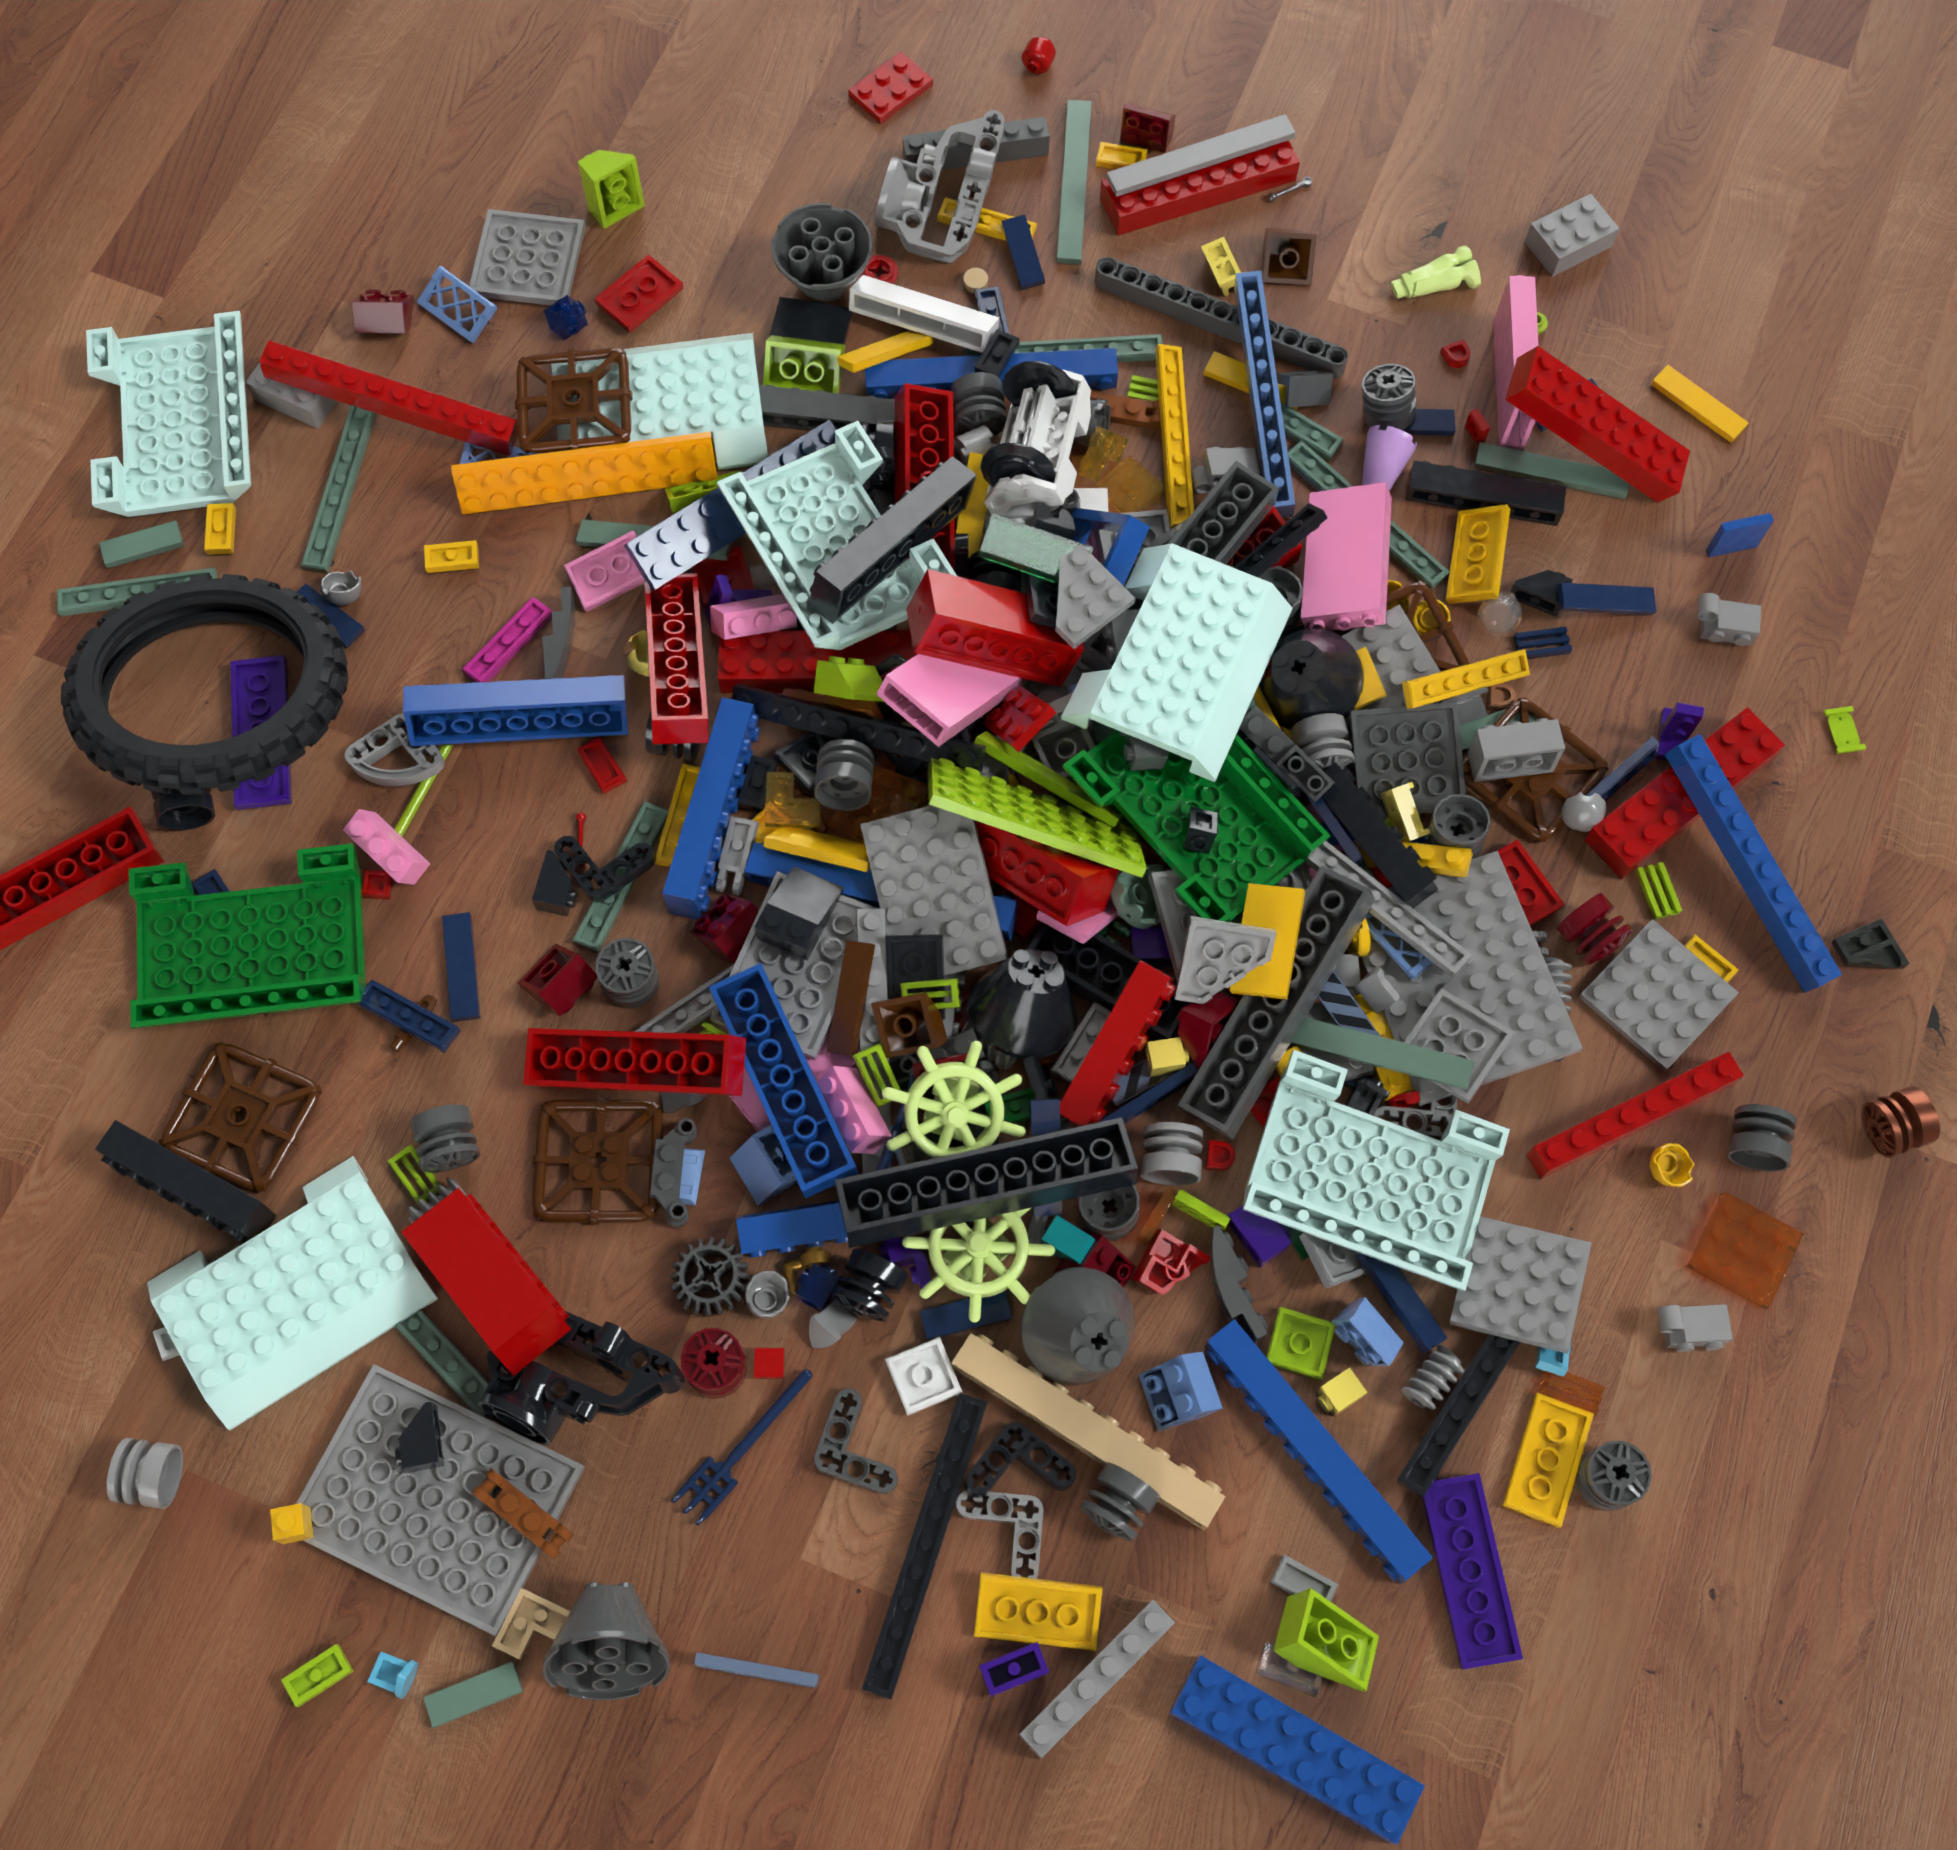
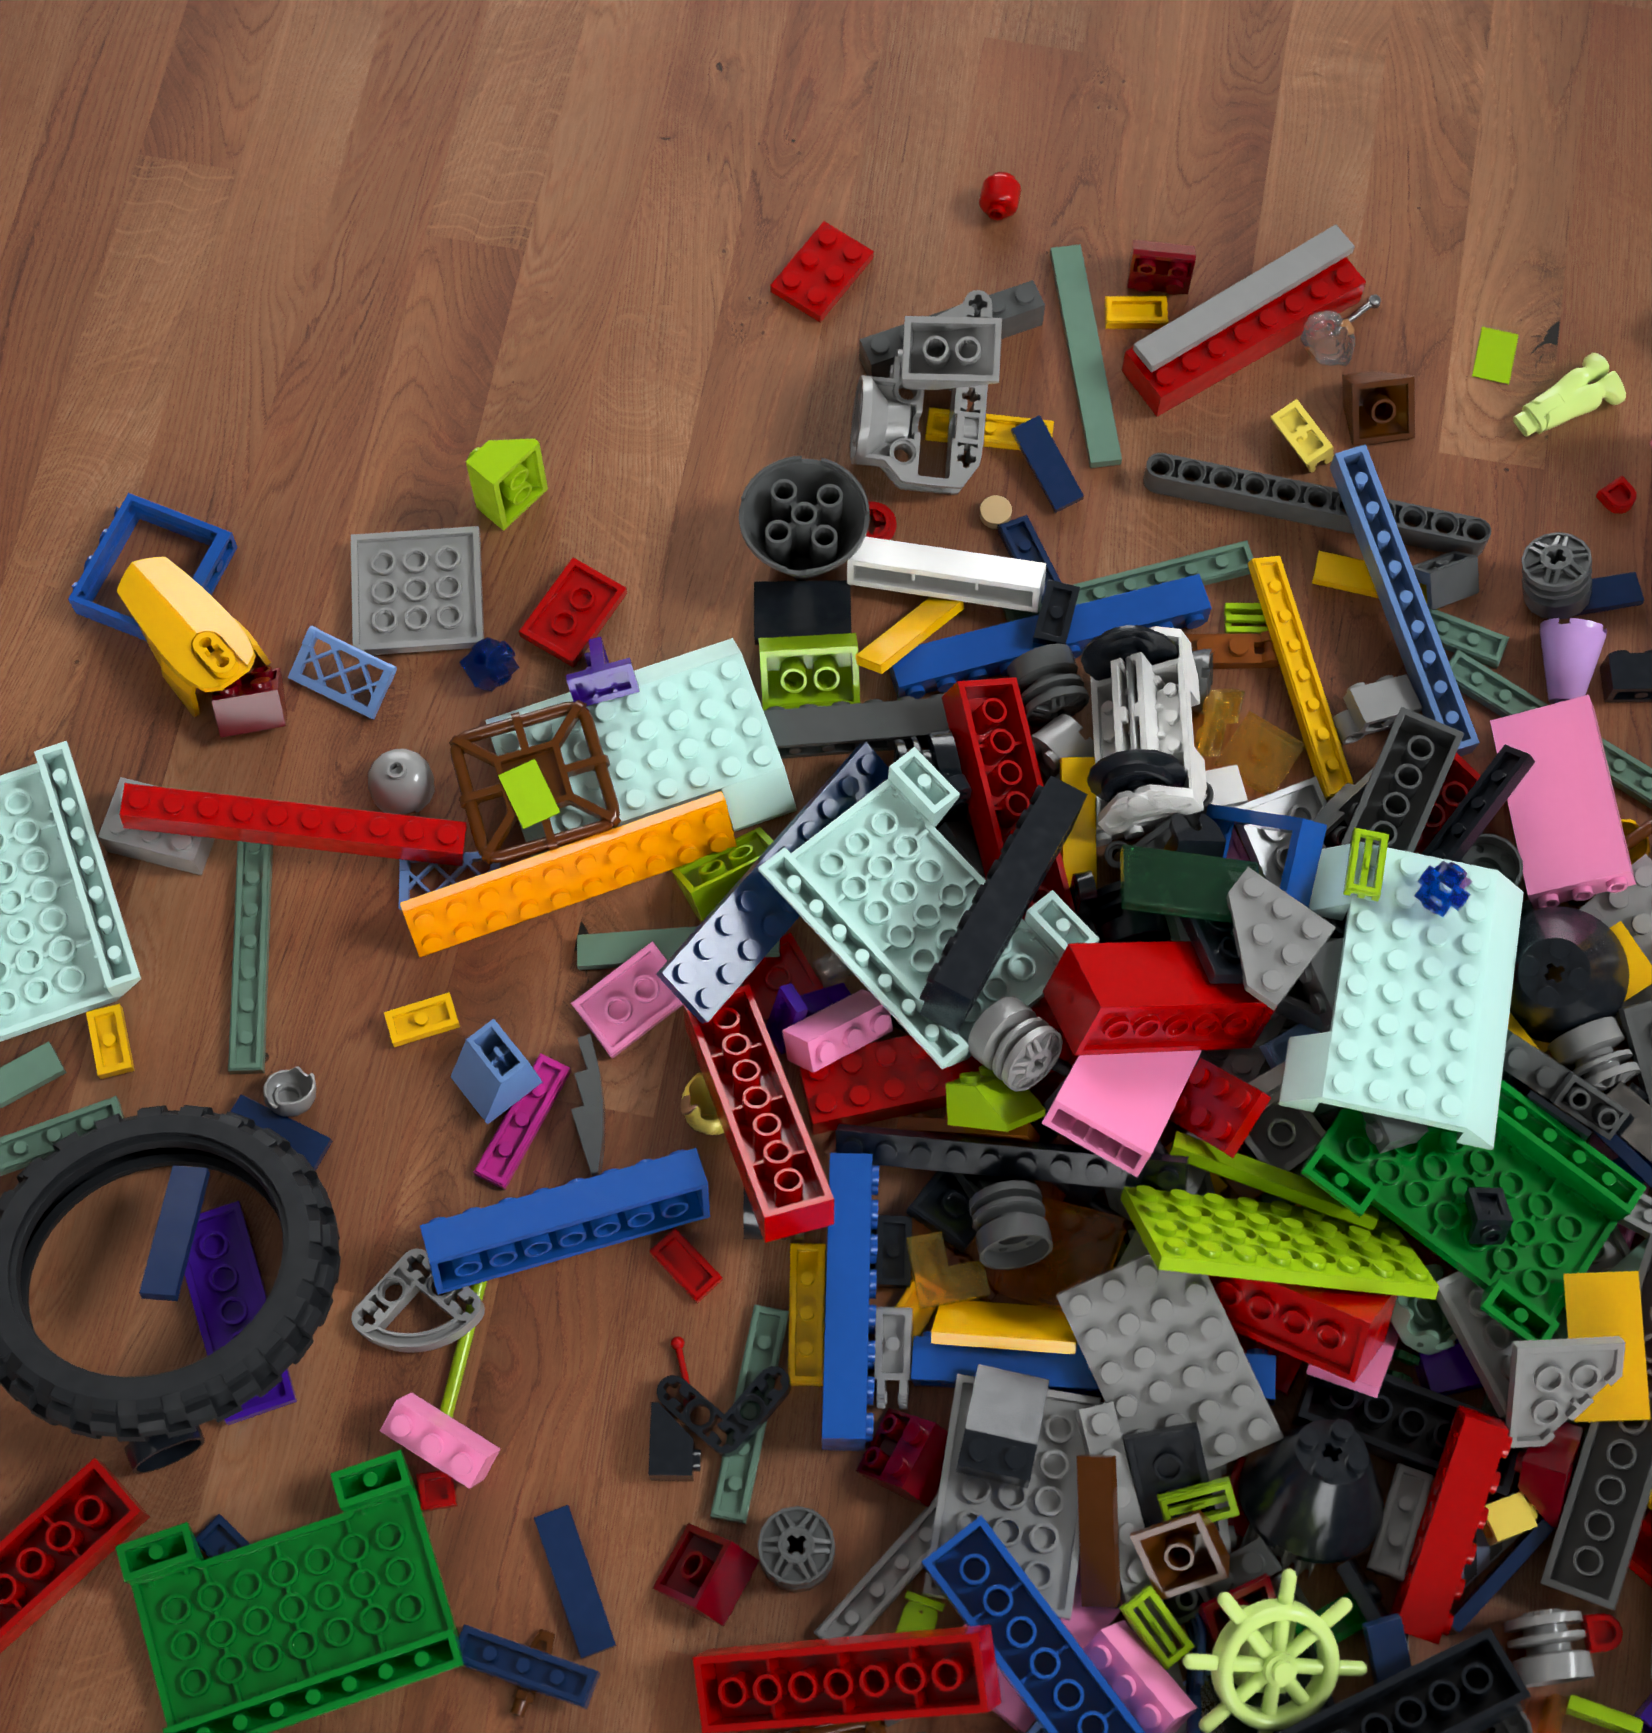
camera: 10 degrees left, 0 degrees up
none -> blue window [68,493,238,641]
none -> yellow piece [117,557,271,717]
none -> dark blue tile [139,1166,210,1302]
none -> light grey cylinder [368,749,435,814]
none -> medium blue slope [451,1019,542,1125]
none -> lime sticker [498,759,560,829]
none -> dark purple bracket [566,636,640,706]
none -> light grey slope [902,316,1002,390]
none -> light grey wheel [968,996,1063,1092]
none -> clear hair [1300,310,1356,366]
none -> lime tile [1343,827,1389,902]
none -> clear blue brick [1414,861,1473,917]
none -> lime sticker [1472,327,1519,384]

